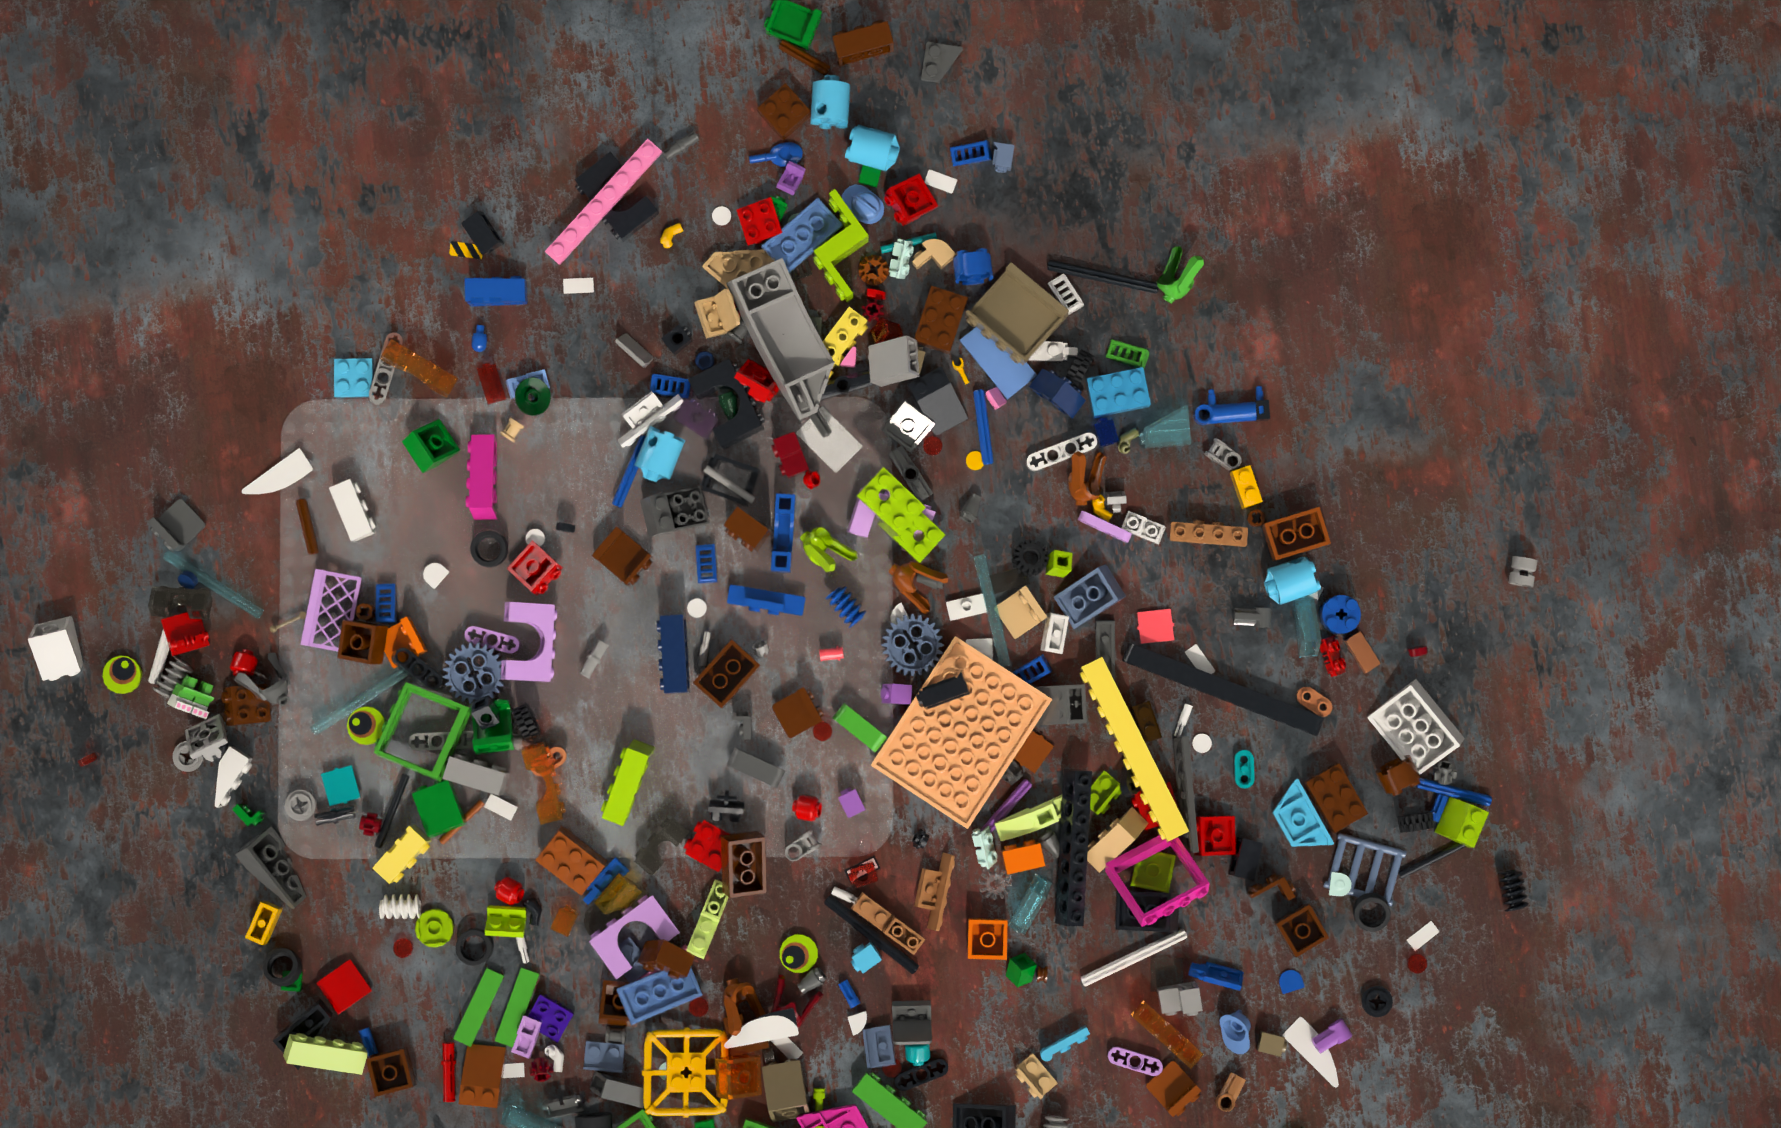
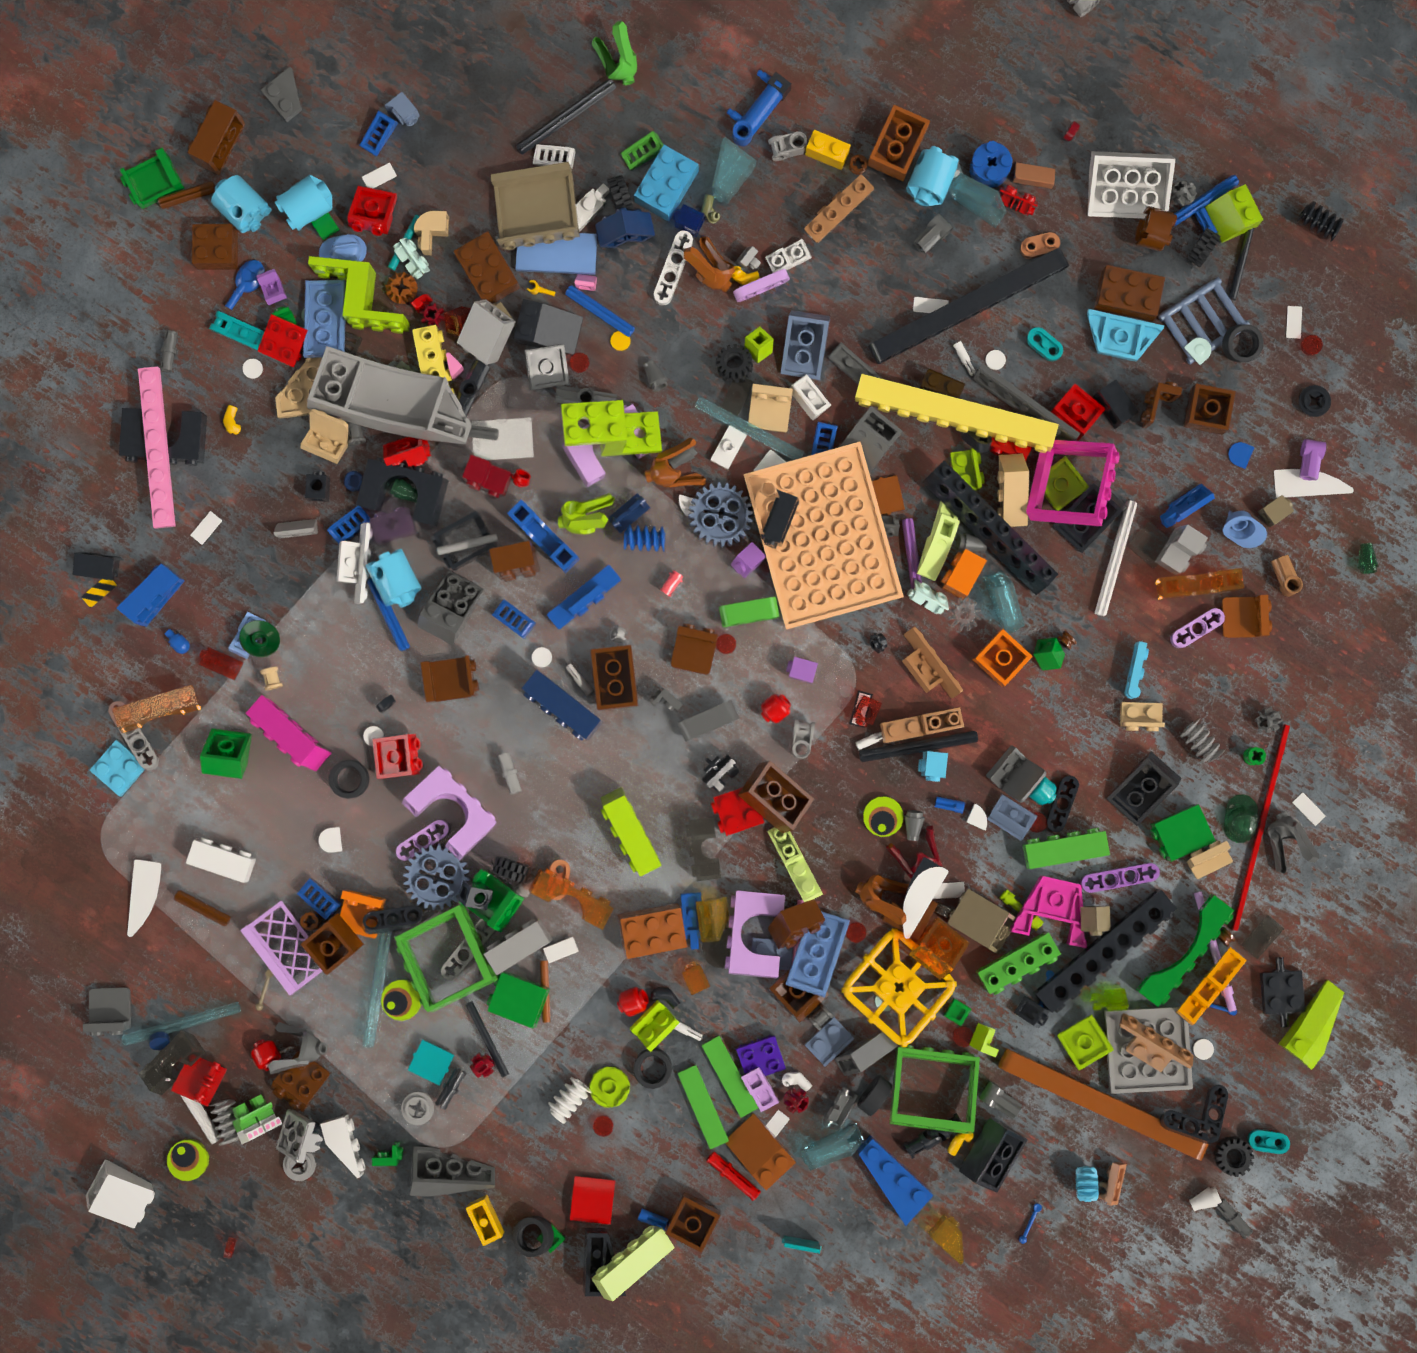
camera: 45 degrees left, 0 degrees up
light yellow wedge [373,825,432,884] -> none
blue brick [953,248,993,285] -> none
coral piece [1137,609,1174,644] -> none
none -> teal plate [209,311,265,351]
none -> dark blue hinge [608,493,650,534]

